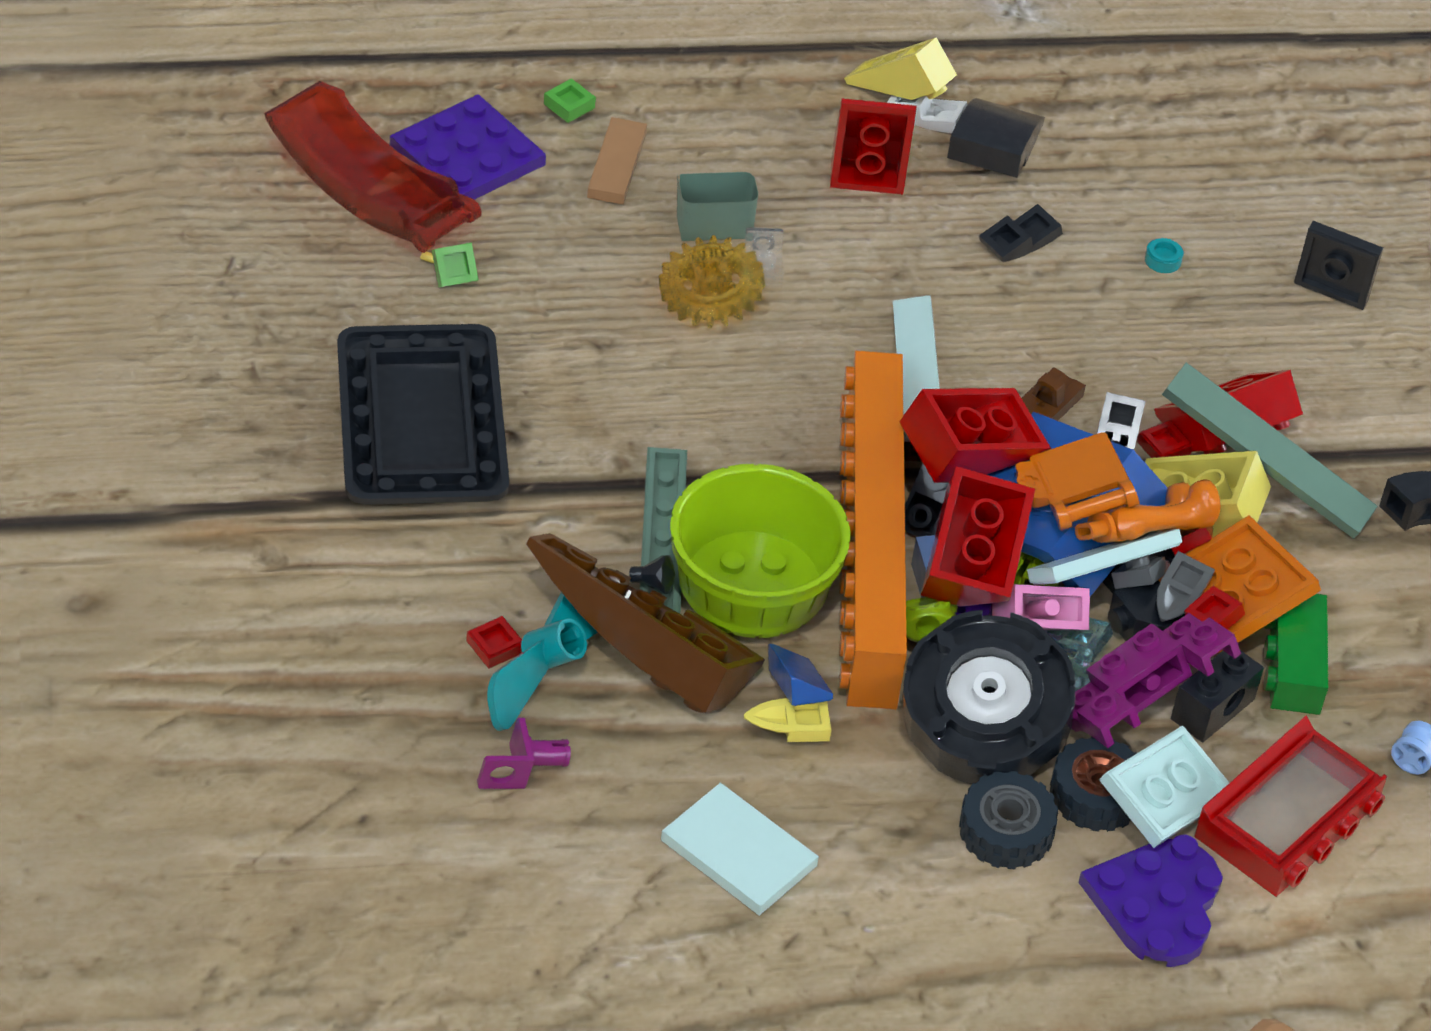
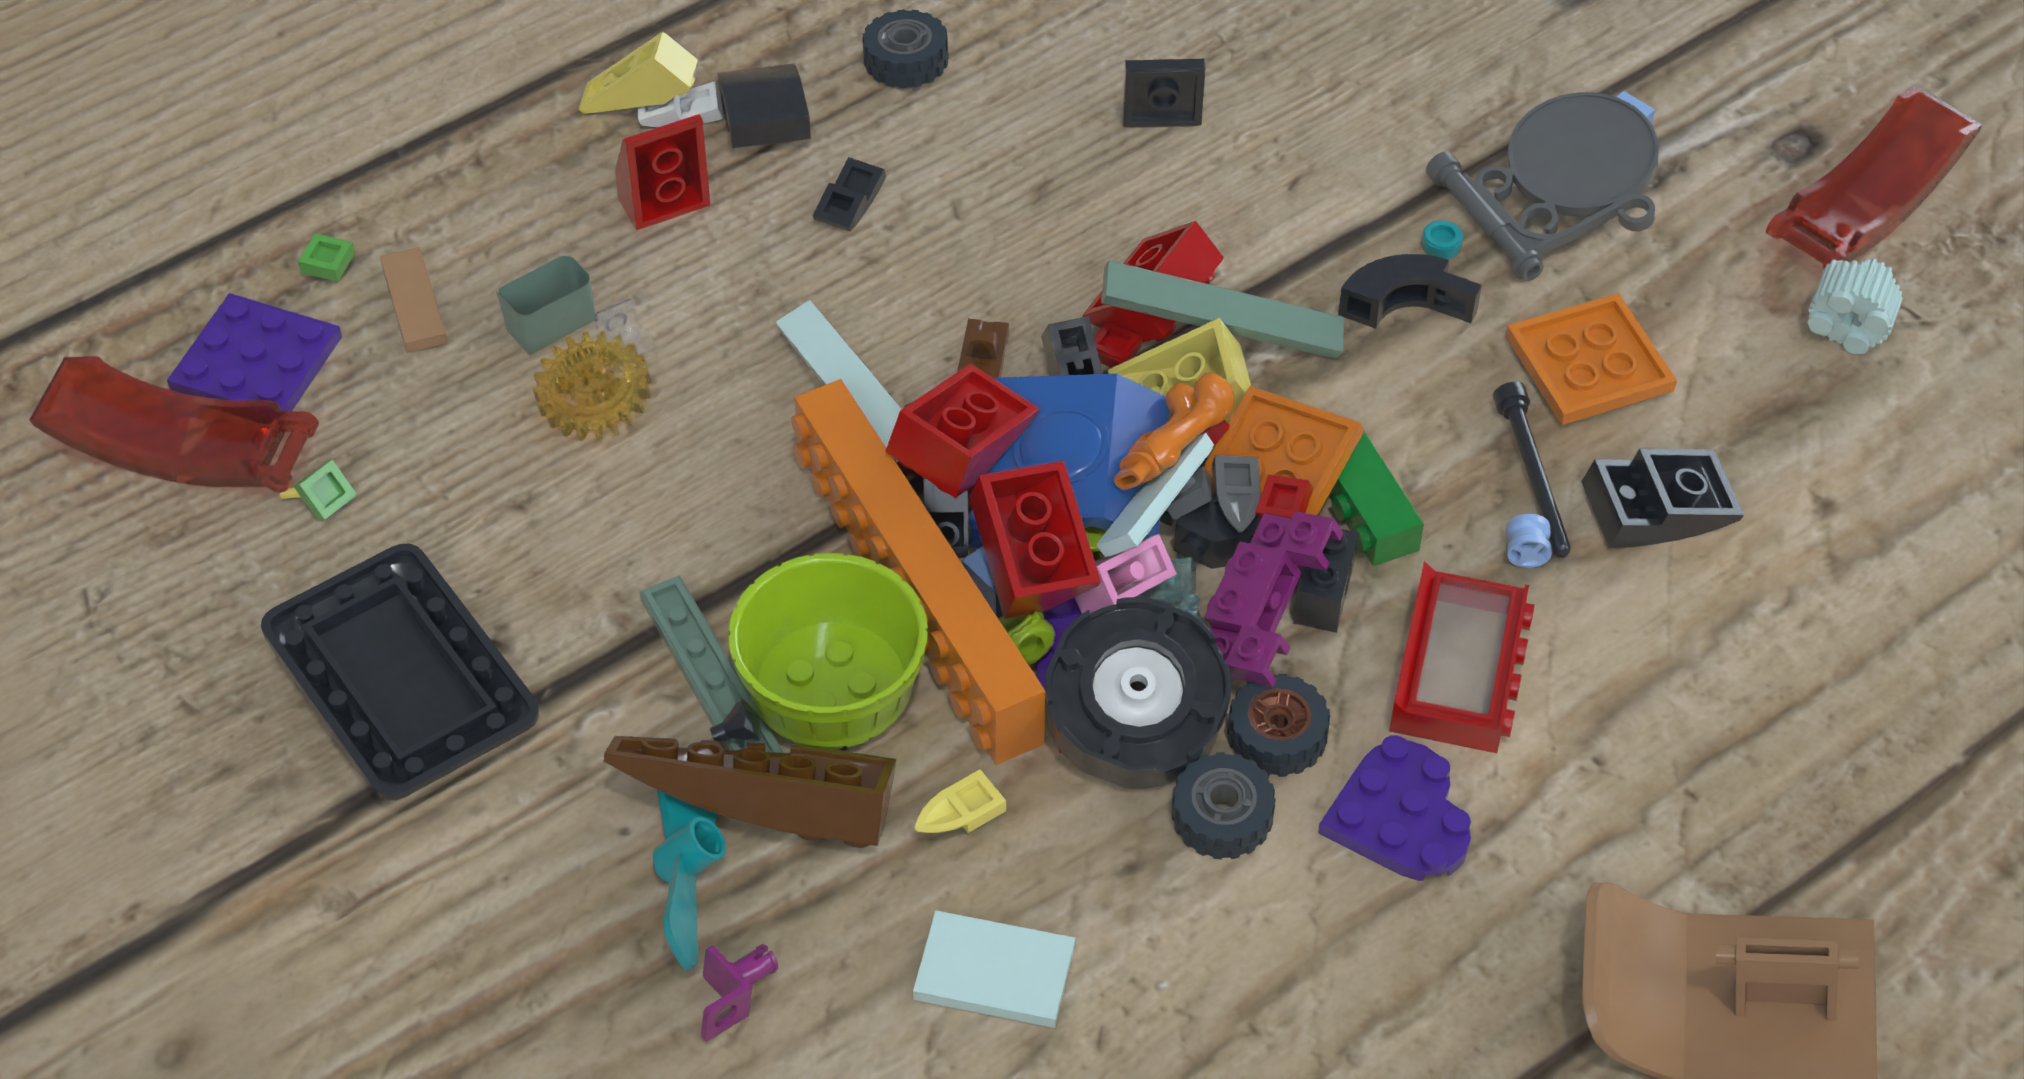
camera: 25 degrees left, 5 degrees up
red tile [466,616,522,669] -> none
blue slope [768,644,833,706] -> none
orange piece [1015,432,1140,530] -> none
light aqua tile [1099,726,1229,848] -> none
teal tile [1144,238,1184,273] -> none
none -> black wheel [862,9,949,88]

